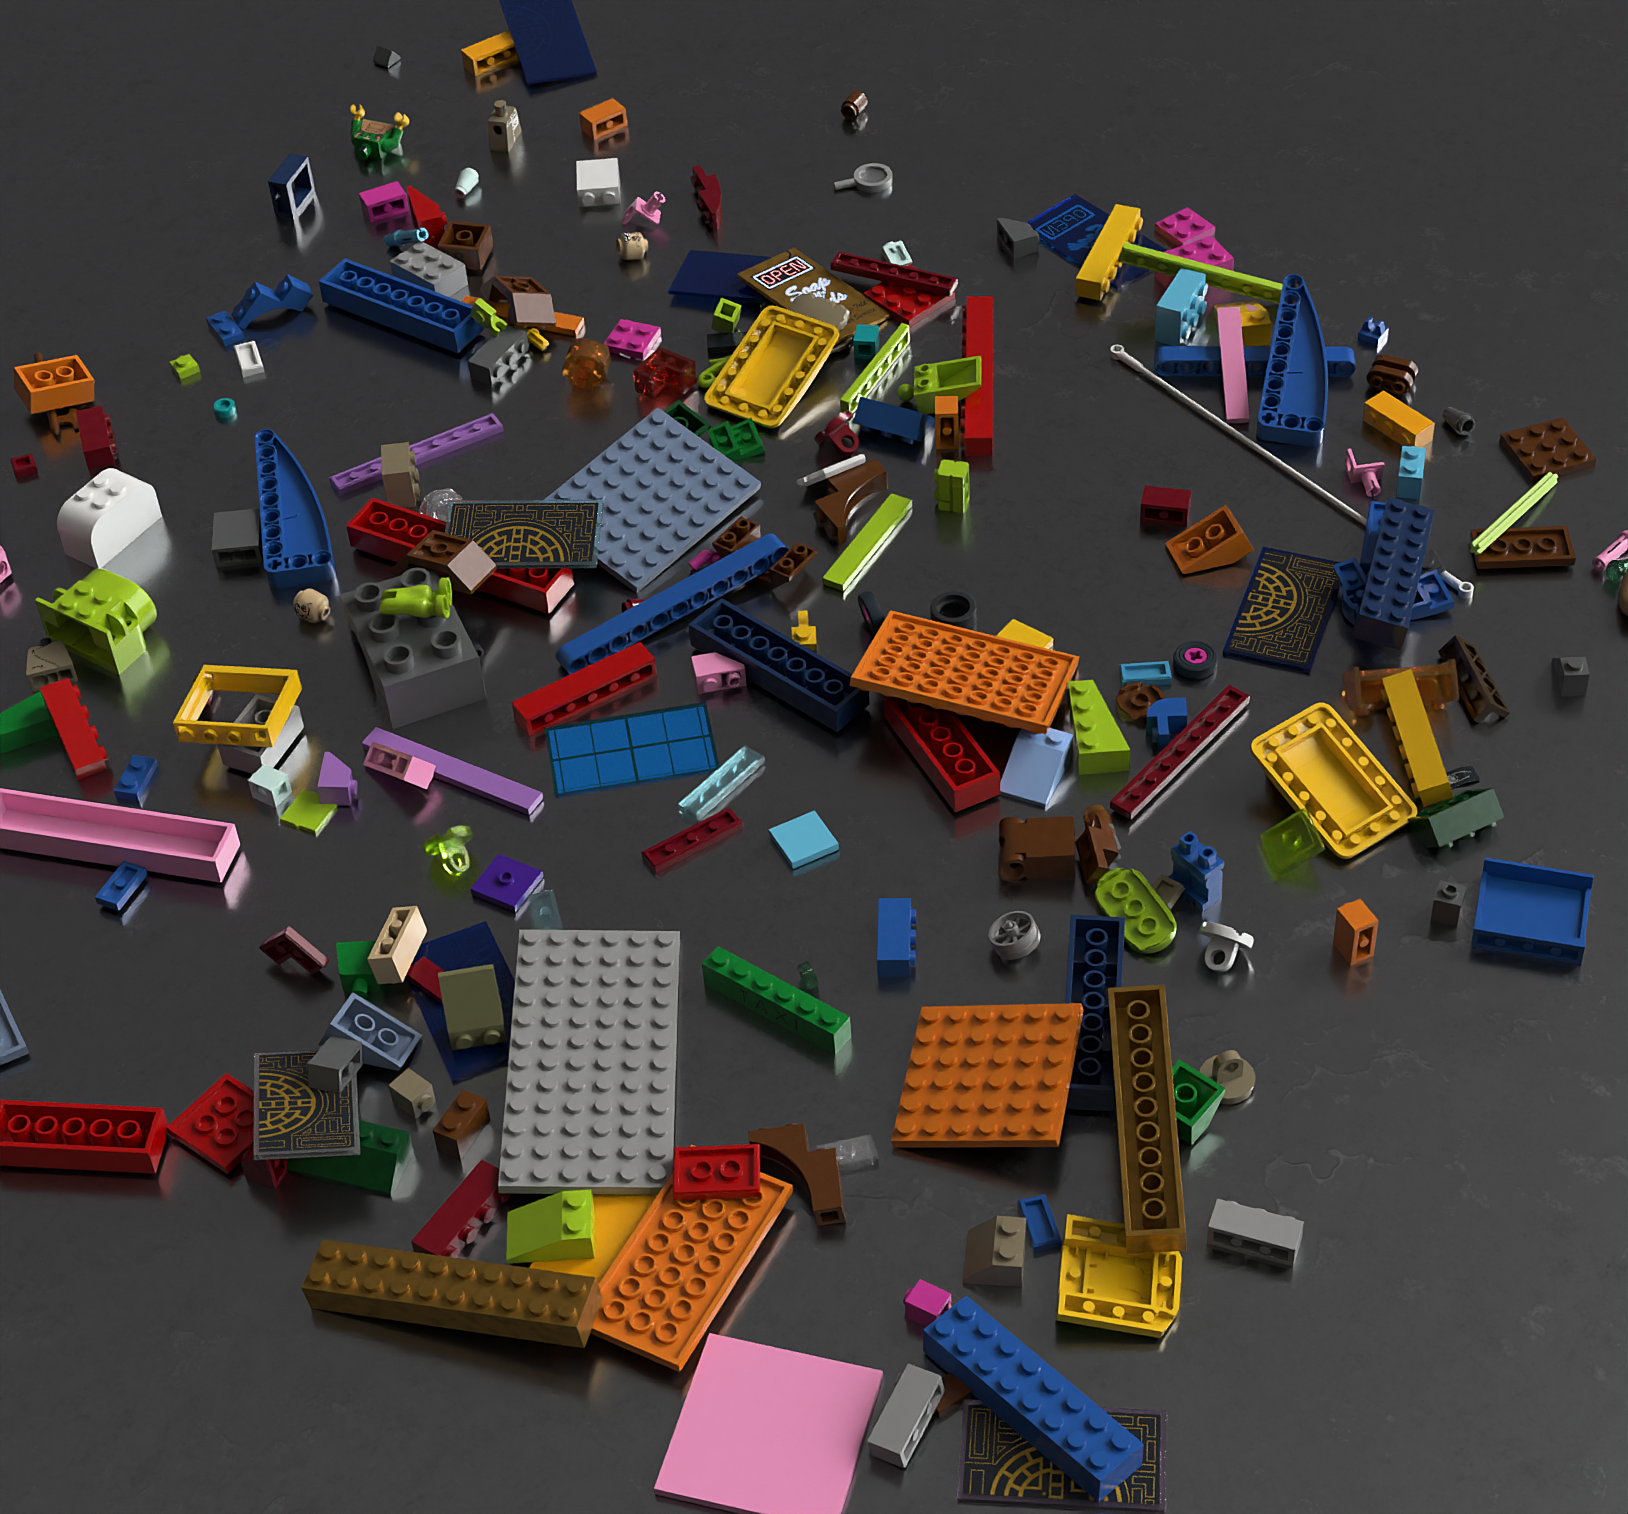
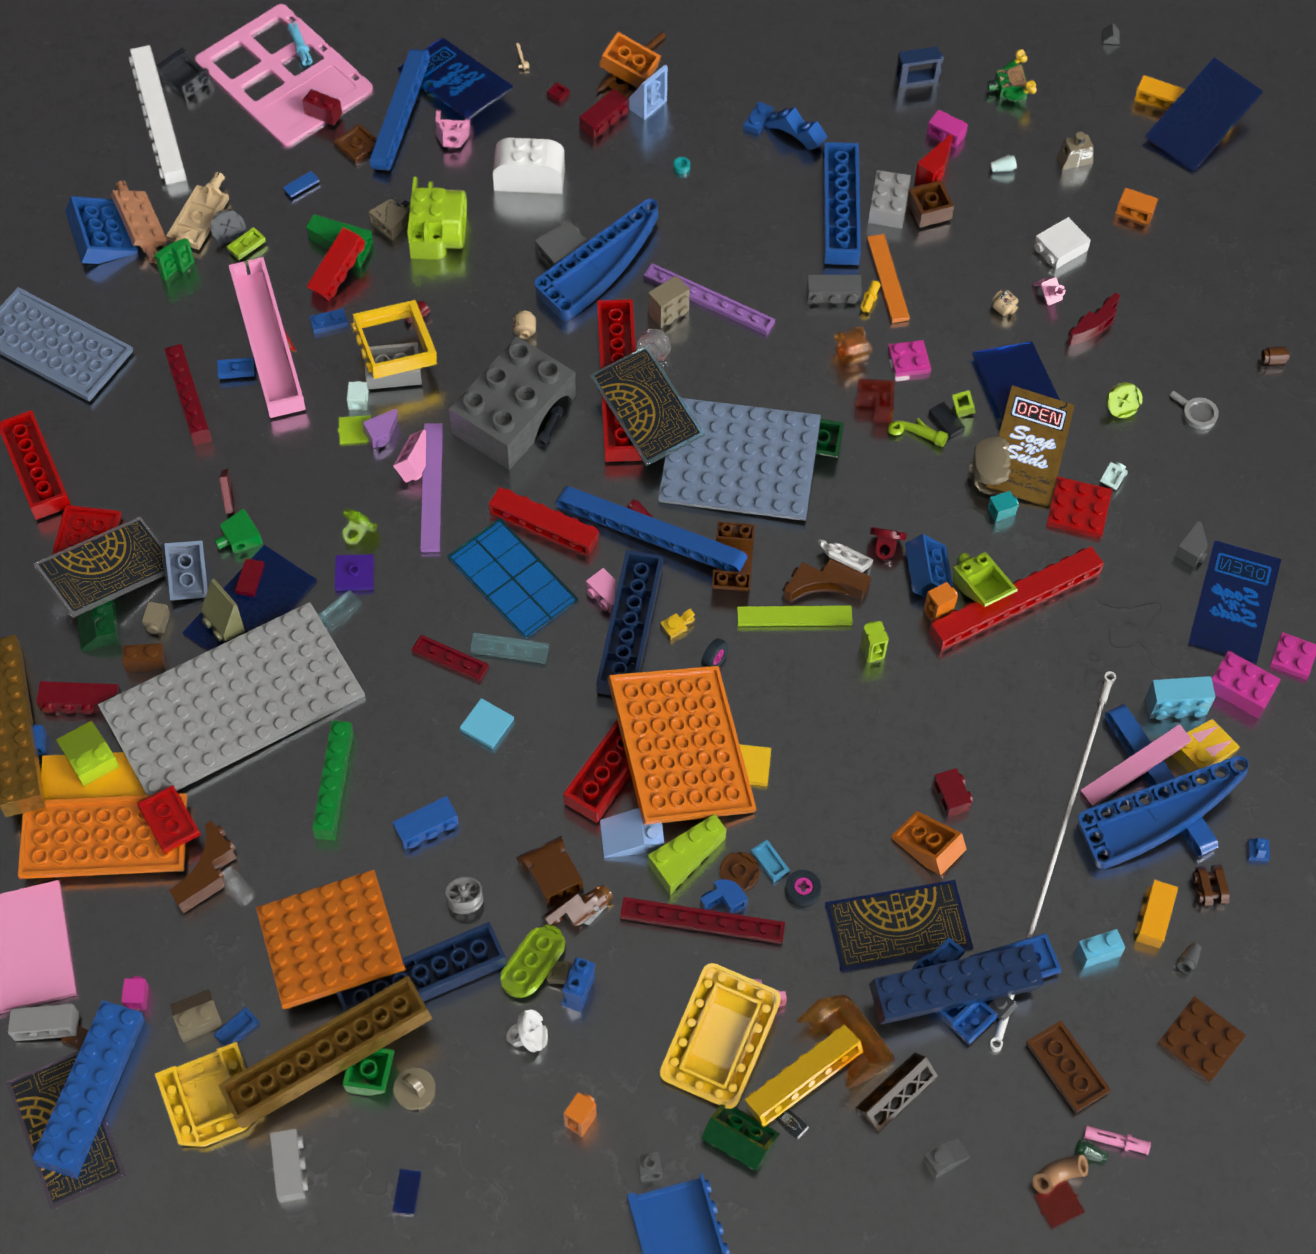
camera: 55 degrees right, 15 degrees up
lime plate [169,354,200,380] -> none
white tile [234,341,264,377] -> none
dark grey brick [305,1036,363,1094] -> none
tan brick [367,906,427,984] -> none
lime piece [379,578,452,619] -> none
medium azure pin [384,228,428,247] -> none
reddish brown slope [390,530,497,594] -> none
lime plate [470,298,507,337] -> none
reddish brown slope [480,276,556,329] -> none
dark pink arm [688,549,722,572] -> none
yellow wedge [705,306,839,428] -> none
green slope [707,418,766,461] -> none
clear green tile [797,961,819,989] -> none
dark red tile [830,252,958,297] -> none
lime tile [840,323,910,414] -> none
black tyre [930,591,977,630] -> none
yellow brick [1076,204,1143,300] -> none
lime tile [1117,242,1283,304] -> none
clear neon green tile [1261,807,1325,877] -> none
bright pink bracket [1344,449,1385,497] -> none
axle [1469,472,1558,555] -> none
none -> dark red brick [164,344,212,446]
none -> clear blue tile [392,1169,422,1216]
none -> light blue slope [629,65,668,120]
none -> lime tile [1106,382,1142,418]

